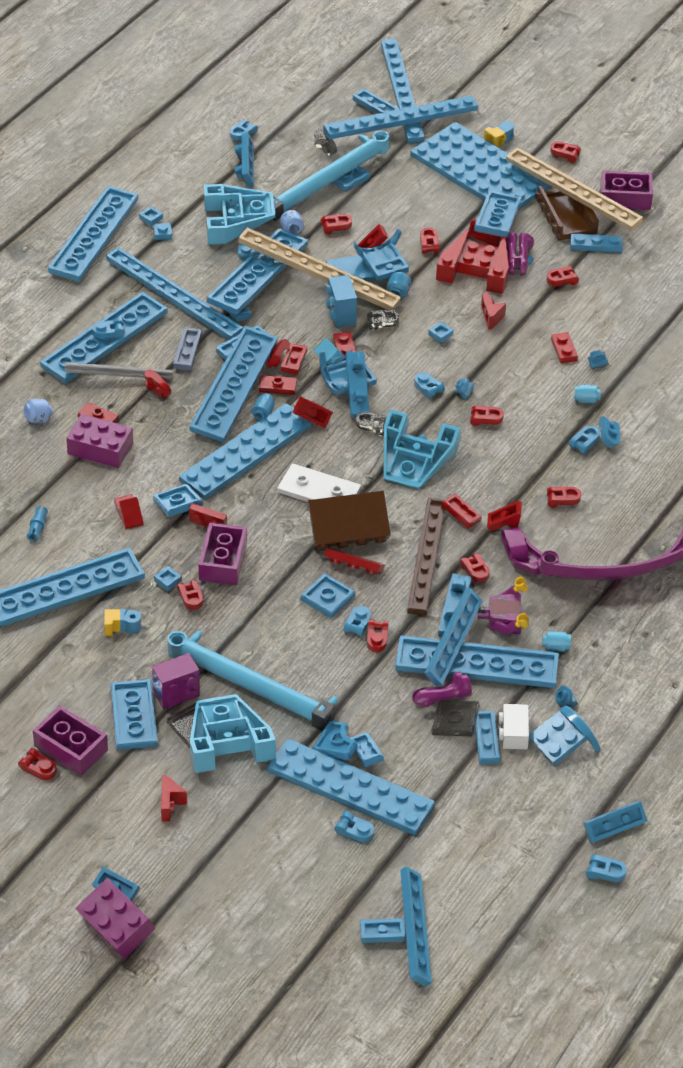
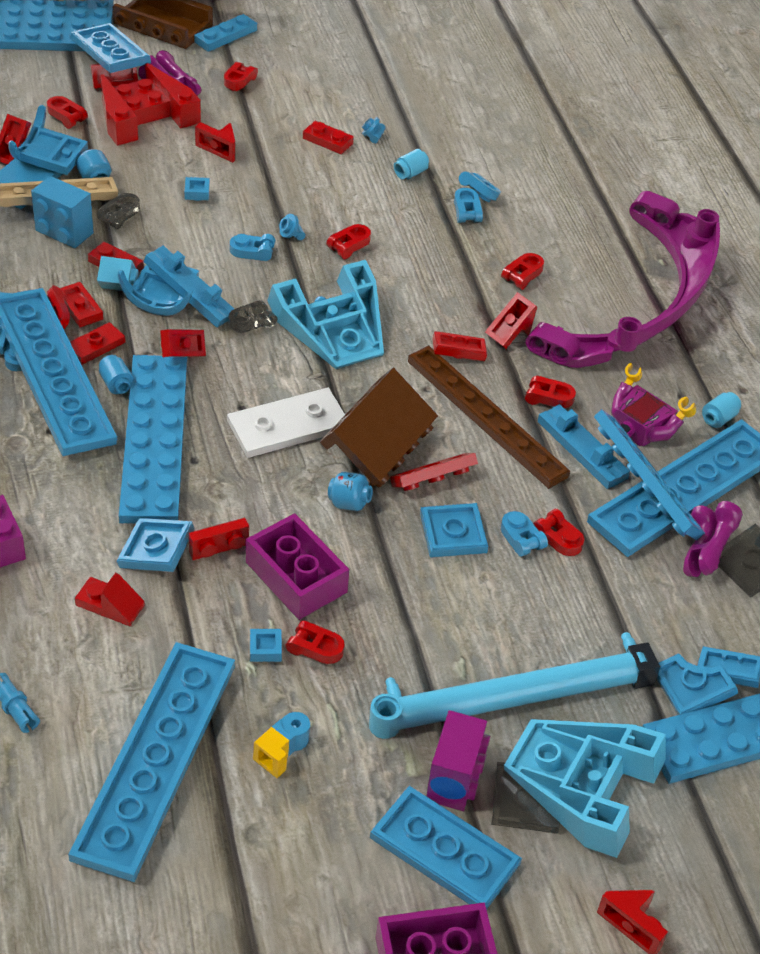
camera: 50 degrees left, 0 degrees up
none -> dark azure head [328,472,373,511]

